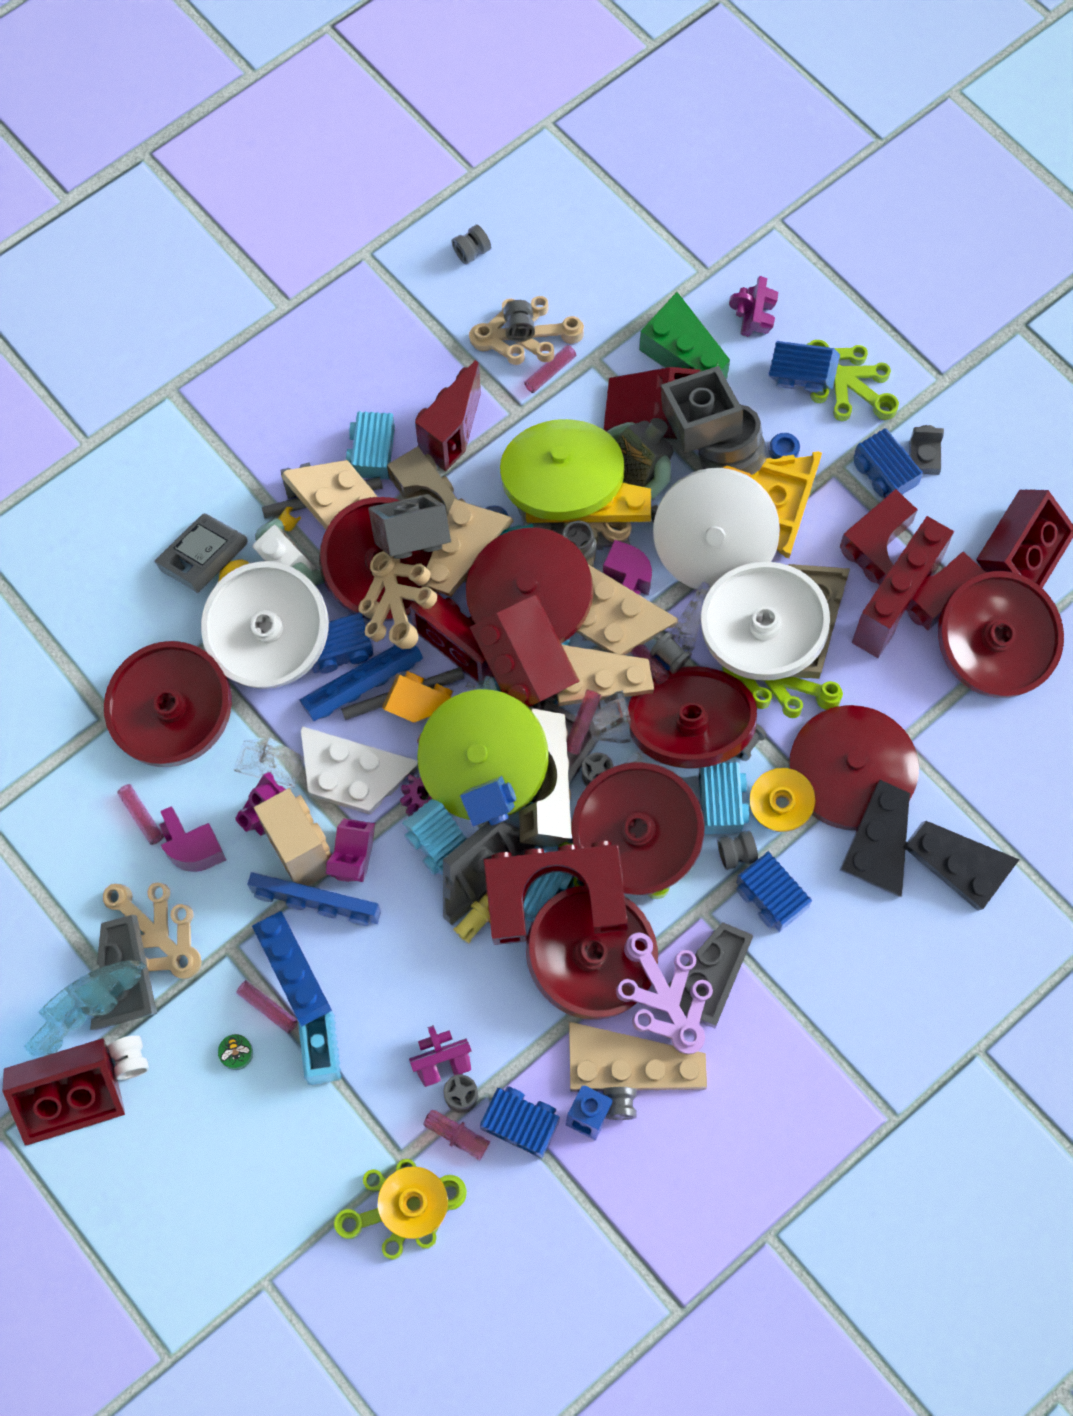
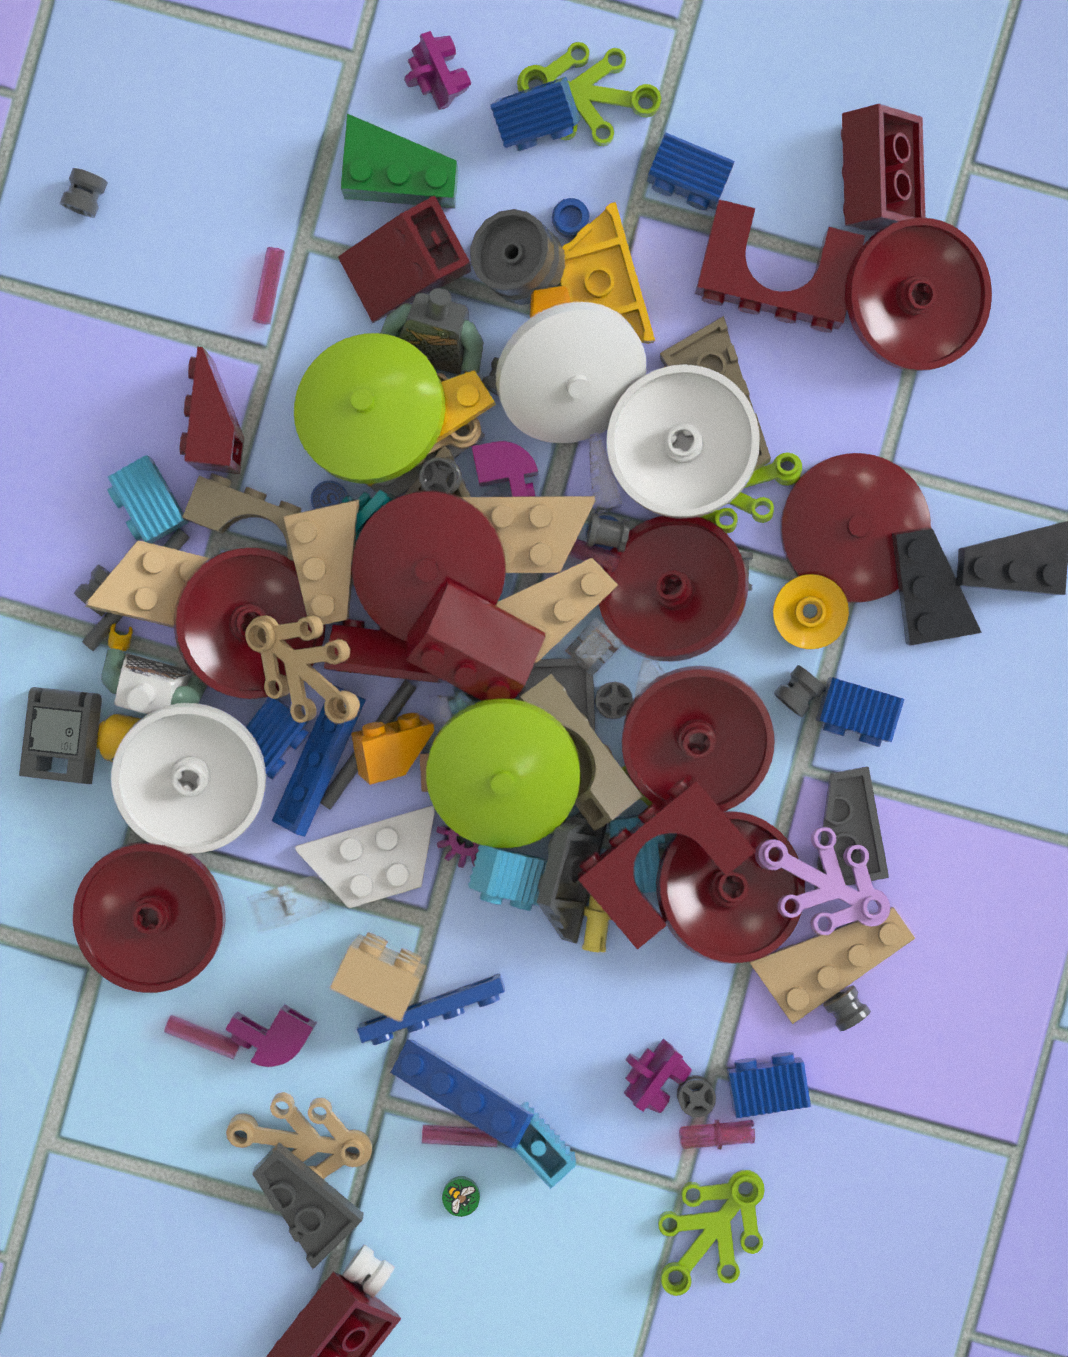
camera: 35 degrees left, 20 degrees up
clear light blue slope [24,960,146,1056] -> none
magenta hips [235,772,286,836] -> none
magenta brick [326,818,375,882] -> none
dark grey brick [368,494,451,559] -> none
yellow dish [378,1166,448,1239] -> none
blue brick [460,776,516,827] -> none
tan plant [469,296,584,365] -> none
dark grey wheel [503,299,535,342] -> none
blue bracket [565,1085,612,1141] -> none
clear pink piece [566,689,602,755] -> none
dark grey brick [661,366,743,453] -> none
medium azure brick [699,762,749,834] -> none
dark red arch [851,516,955,658] -> none
dark grey bracket [909,425,944,475] -> none

